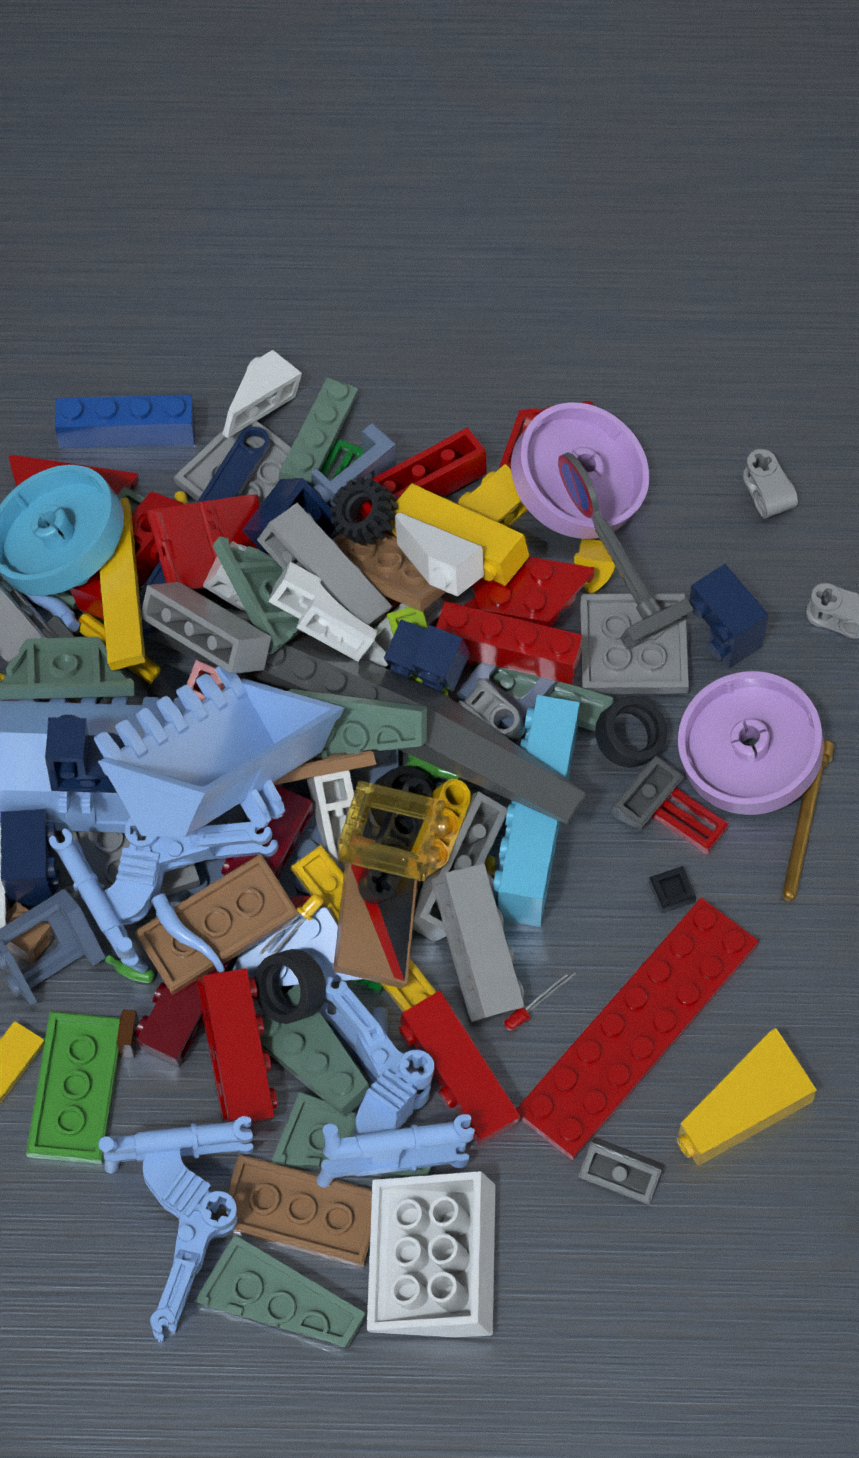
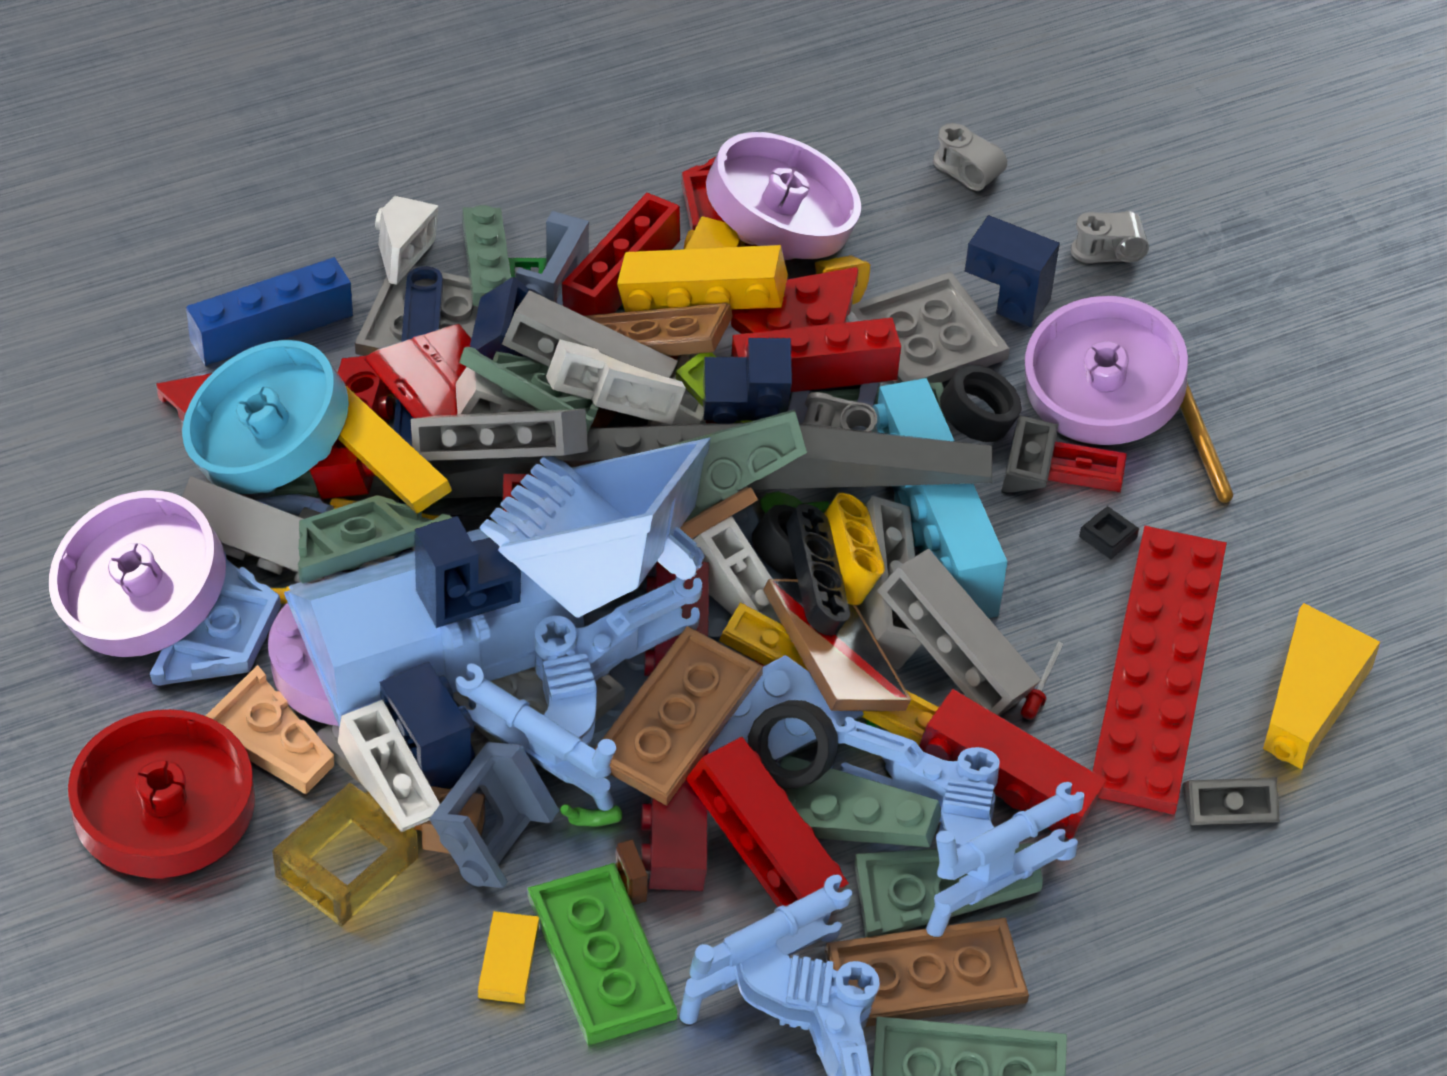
camera: 30 degrees left, 15 degrees down
light blue animal [151,894,225,973] -> none
piece [260,894,323,956] -> none
black tyre [330,477,398,546] -> none
clear yellow window [338,781,450,882] -> none
white slope [367,1171,495,1338] -> none
white slope [395,512,484,597] -> none
dark grey piece [558,452,694,650] -> none

